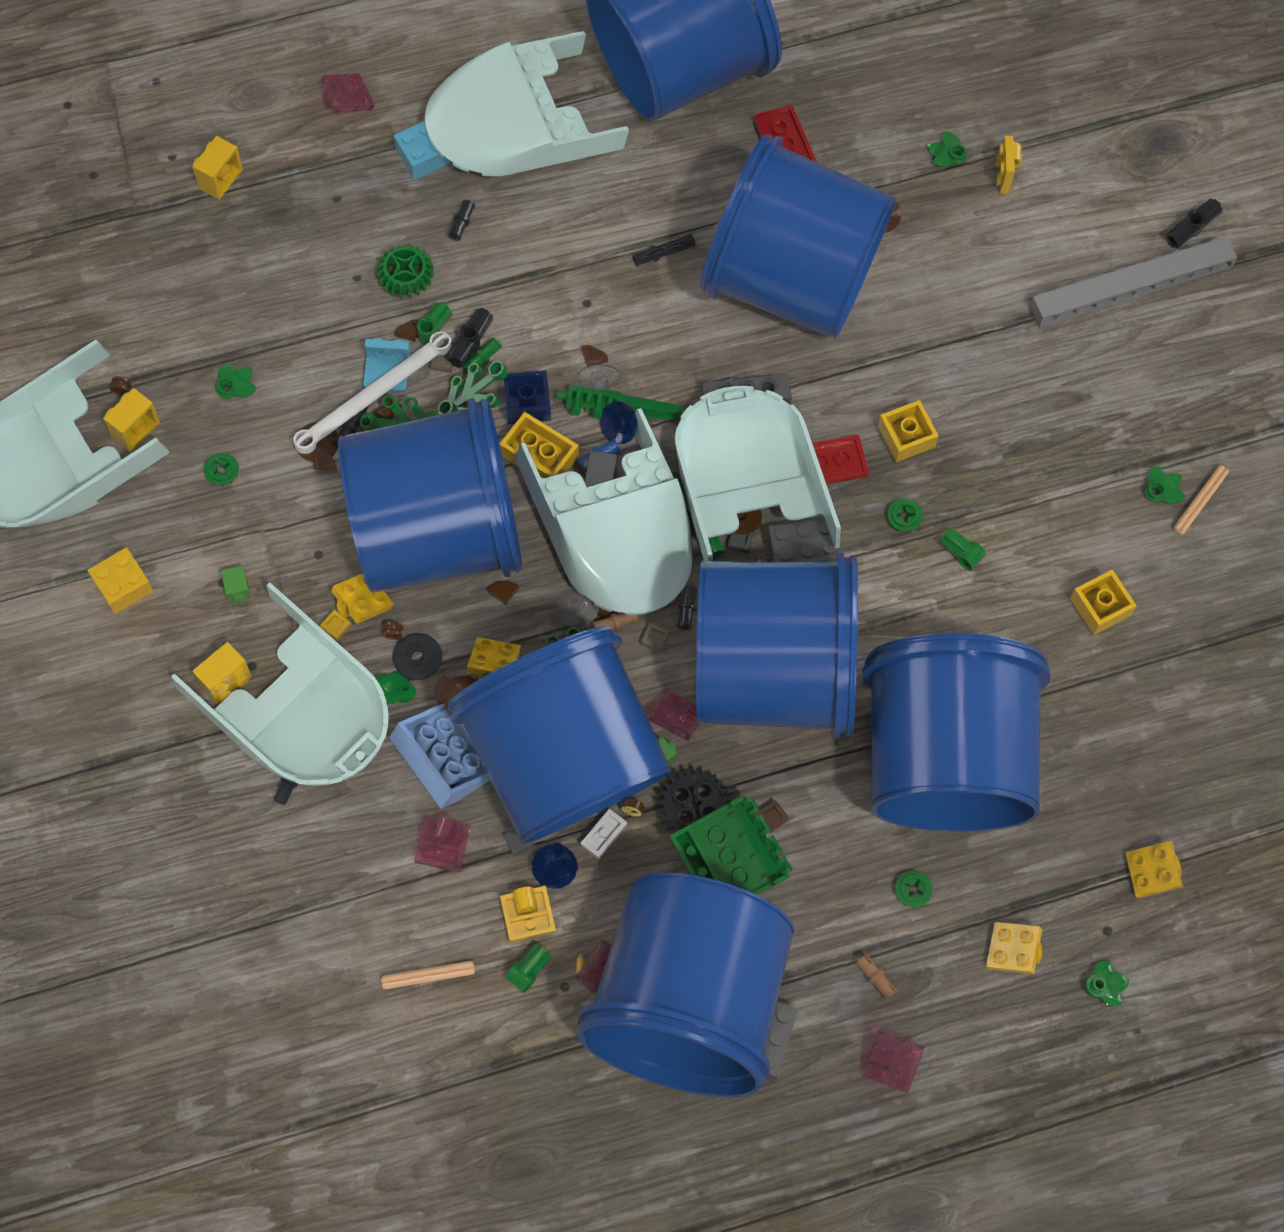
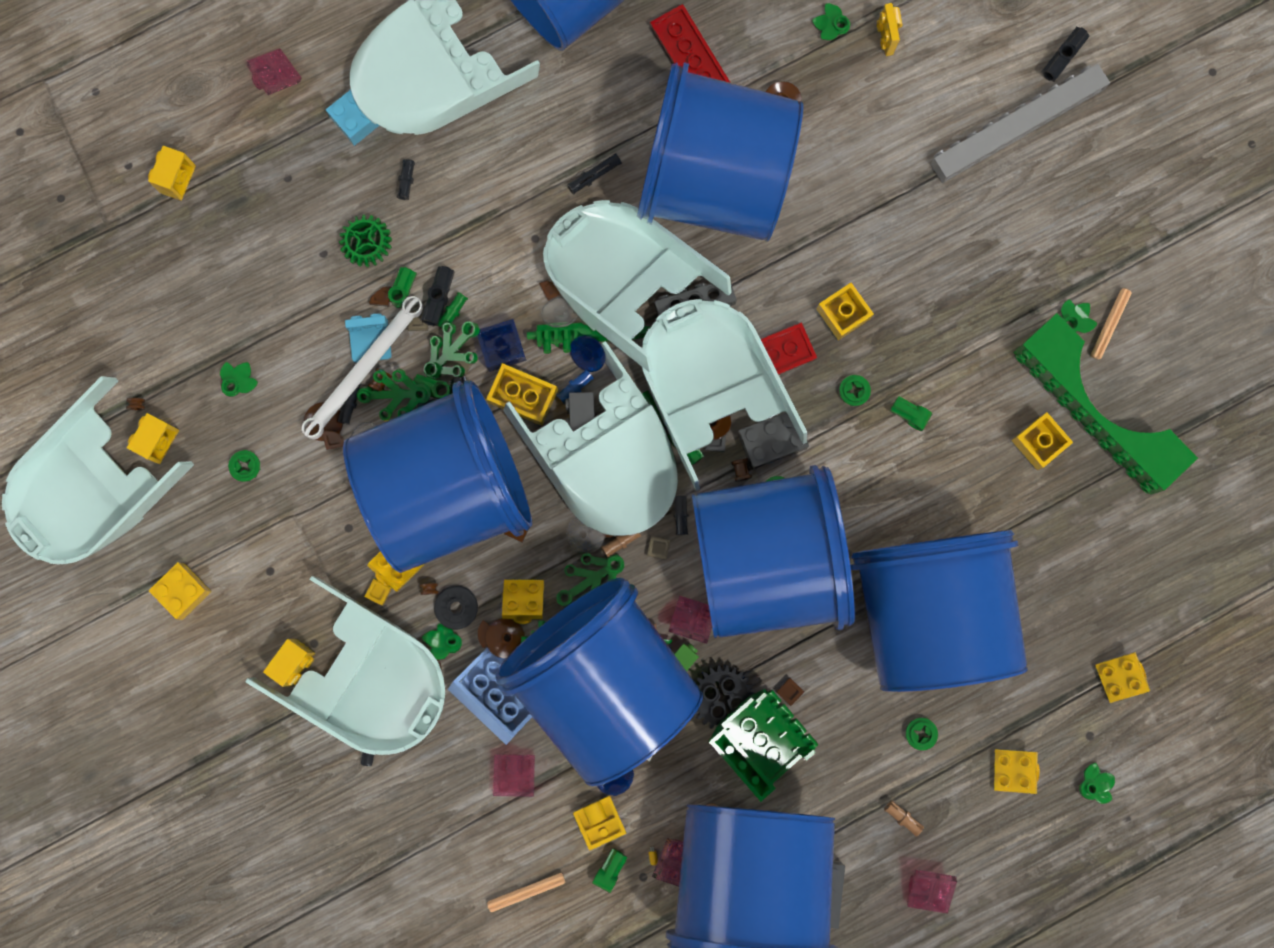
camera: 10 degrees left, 15 degrees up
bright green brick [221,566,251,603] -> none
none -> light aqua windscreen [543,200,731,372]
none -> green arch [1013,313,1198,495]

